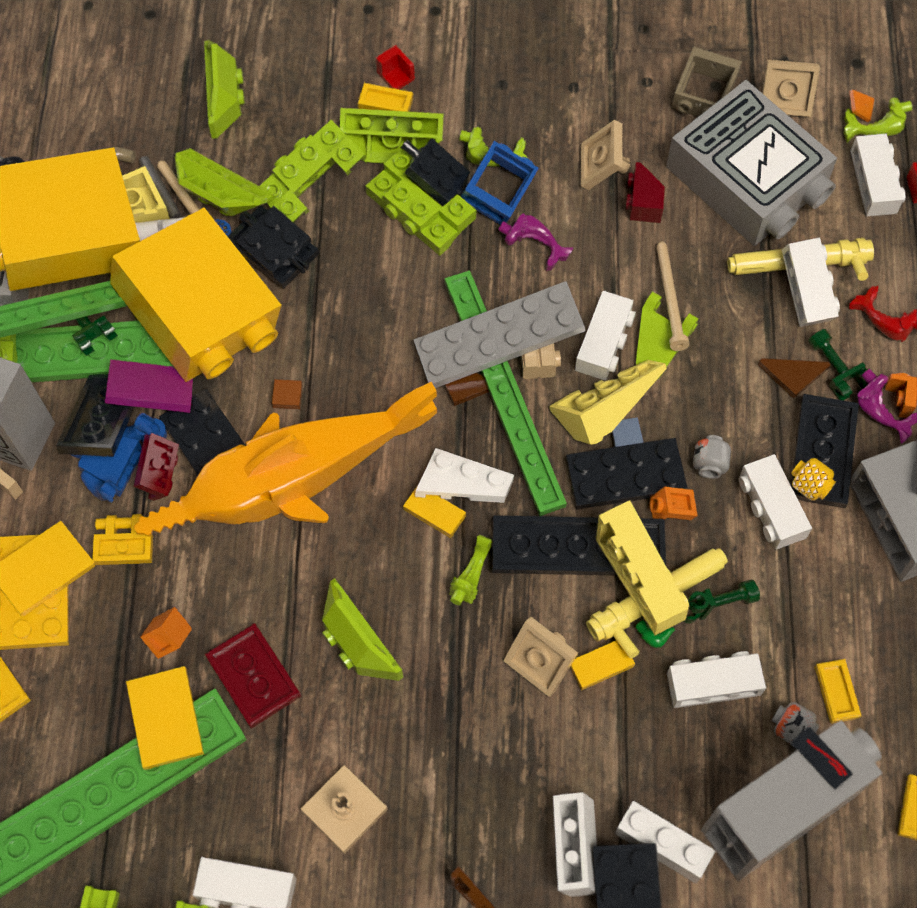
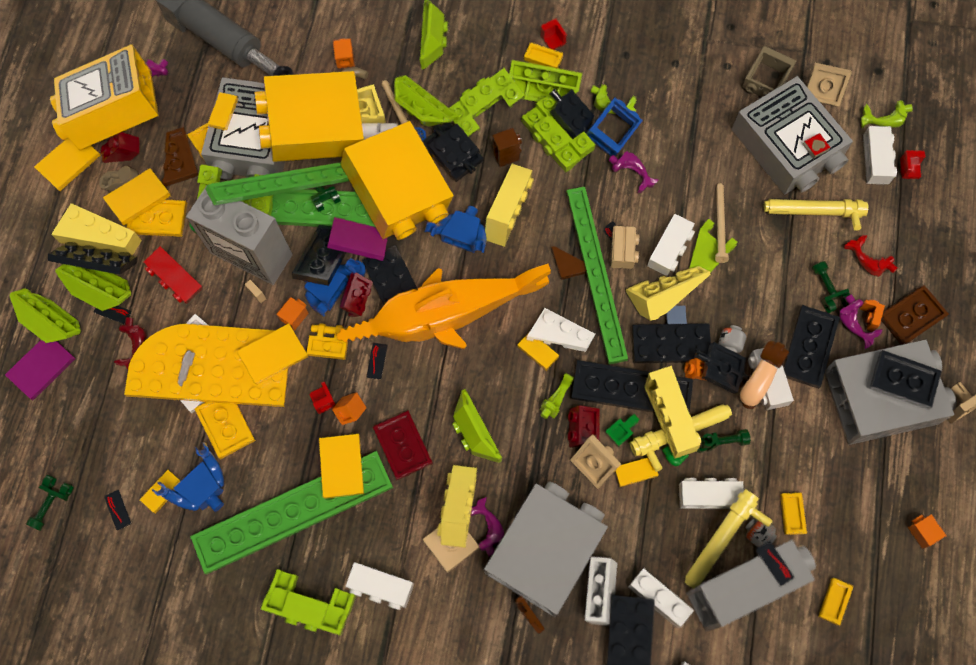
camera: 10 degrees right, 5 degrees up
flat silver bar [139,156,181,219] -> none
dark orange tile [272,379,303,409] -> none
light grey plate [414,281,586,388] -> none
tan tile [581,120,630,190] -> none
dark red slope [626,162,665,223] -> none
reddish brown tile [758,358,831,399] -> none
white brick [782,238,840,327] -> none
yellow head [791,458,836,501] -> none
orange slope [850,90,874,122] -> none
none -> orange brick [276,297,309,331]
none -> red panel [310,381,336,414]
none -> orange brick [333,39,355,68]
none -> black sticker [366,343,388,380]
none -> blue torso [424,206,486,253]
none -> light yellow wedge [437,465,477,548]
none -> magenta animal [471,497,504,557]
none -> light grey brick [484,482,608,617]
none -> light yellow wedge [485,164,534,247]
none -> reddish brown piece [492,128,522,167]
none -> dark red bracket [568,405,600,448]
none -> green plate [605,414,640,447]
none -> light yellow cylinder [684,489,773,589]
none -> black plate [694,342,751,394]
none -> light nougat piece [740,341,789,409]
none -> tile [803,133,831,159]

